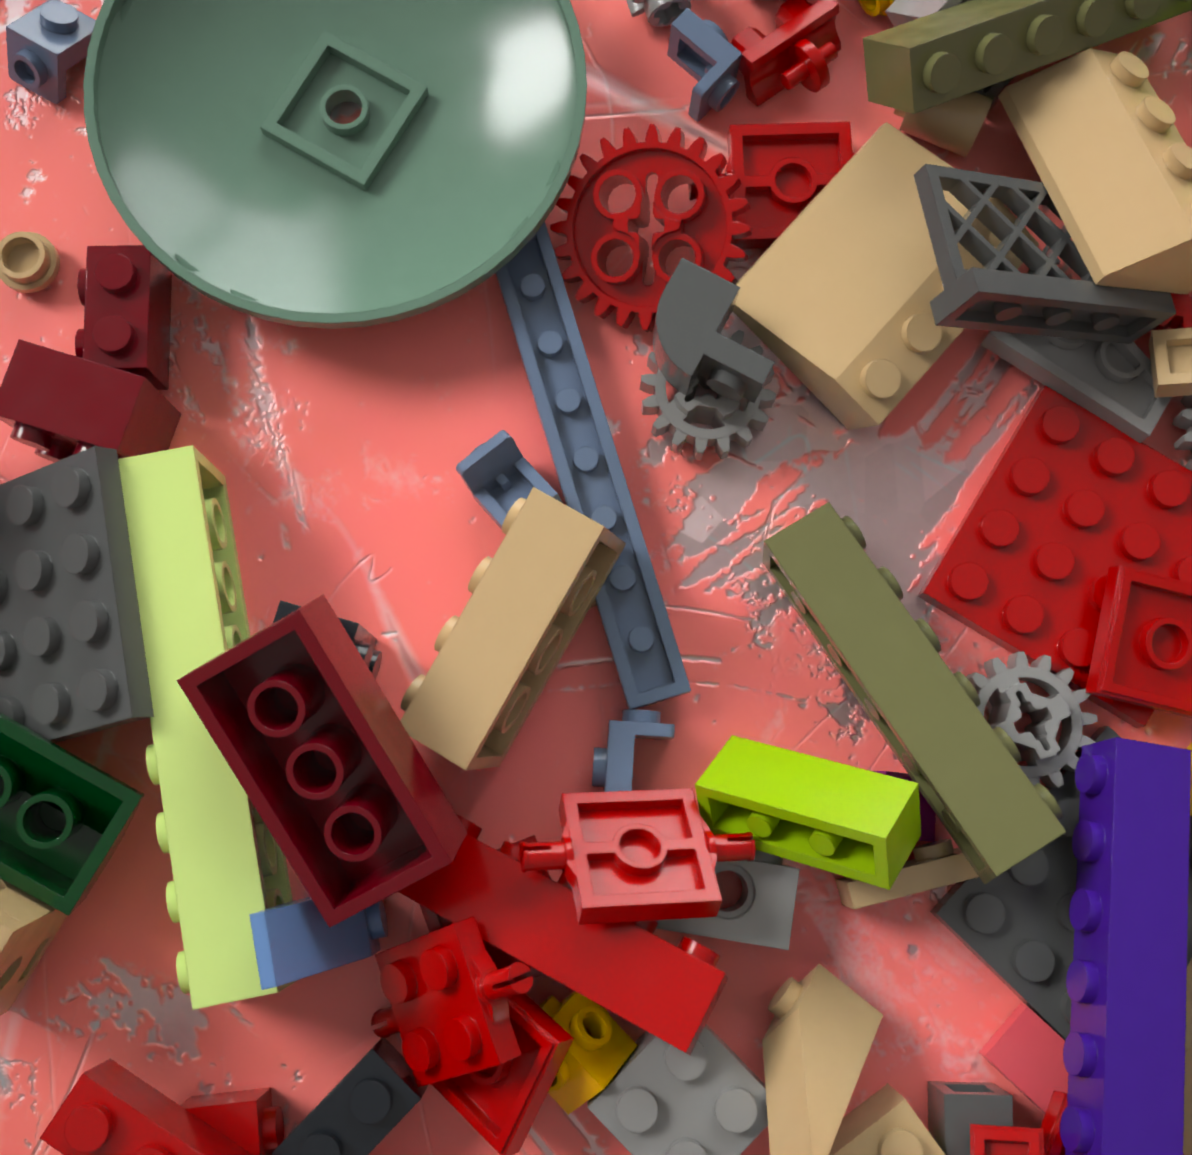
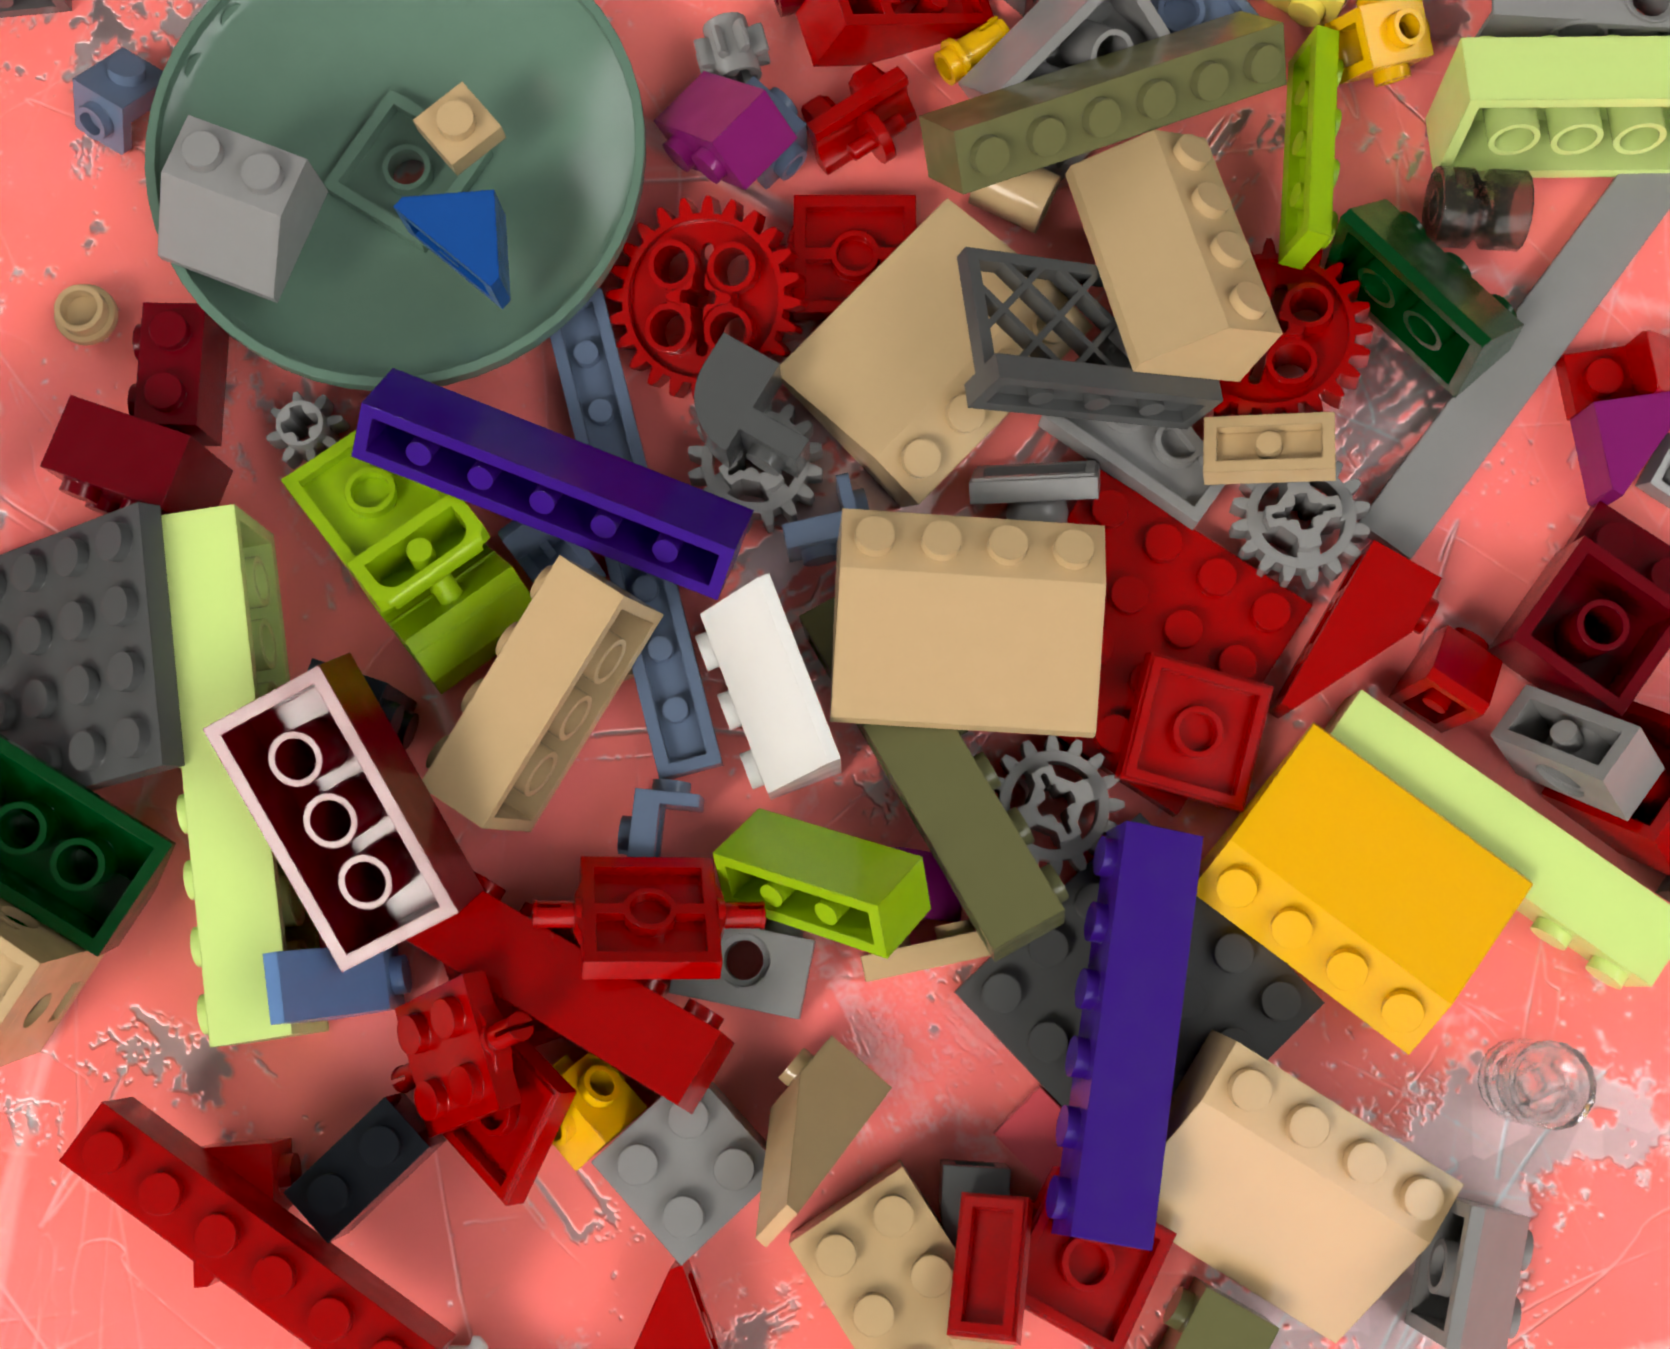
camera: 10 degrees right, 0 degrees up
none -> light grey slope [157,115,328,303]
none -> light grey gear [266,391,350,470]
none -> lime piece [281,430,532,694]
none -> dark purple brick [351,368,754,600]
none -> blue slope [393,189,511,309]
none -> tan plate [413,82,506,176]
none -> magenta brick [653,71,797,190]
none -> white slope [695,573,842,800]
none -> sand blue bracket [782,473,869,567]
none -> tan slope [830,508,1106,738]
none -> light grey tile [969,460,1101,523]

